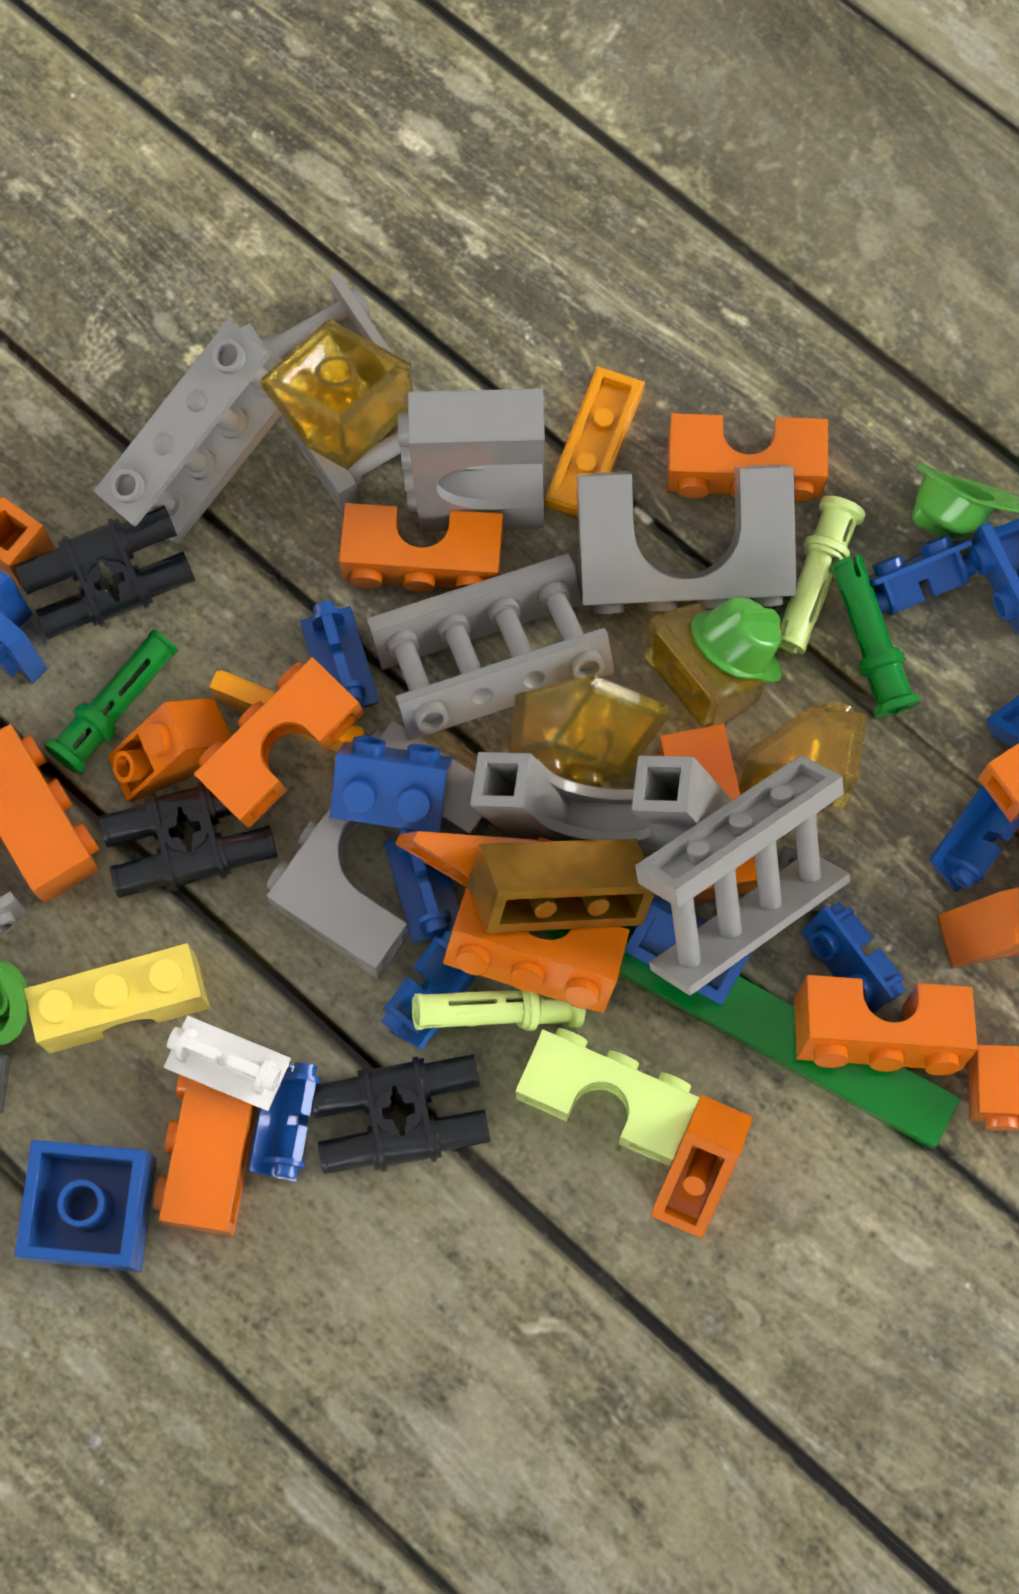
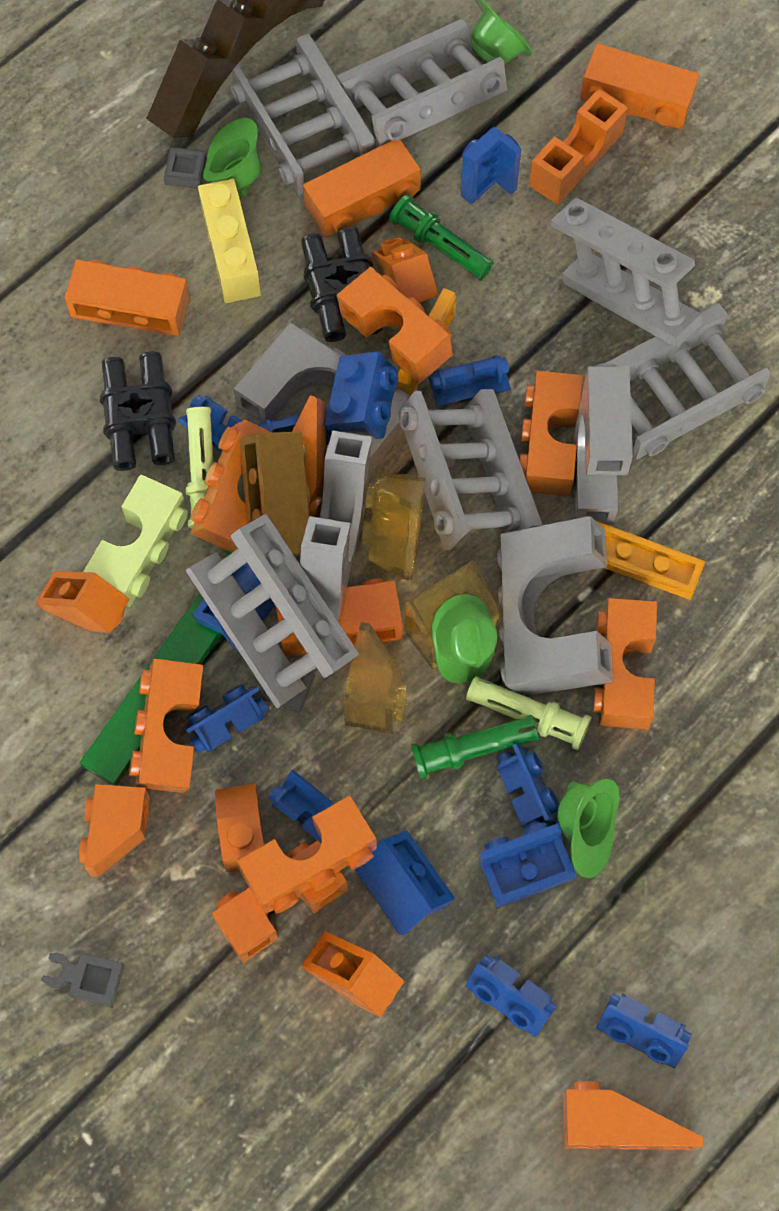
camera: 90 degrees right, 5 degrees down
blue brick [14,1140,157,1272] -> none
black pin [15,505,196,640] -> none
white hinge [164,1015,291,1111] -> none
blue hinge [246,1062,320,1182] -> none
clear yellow slope [261,319,413,470] -> none

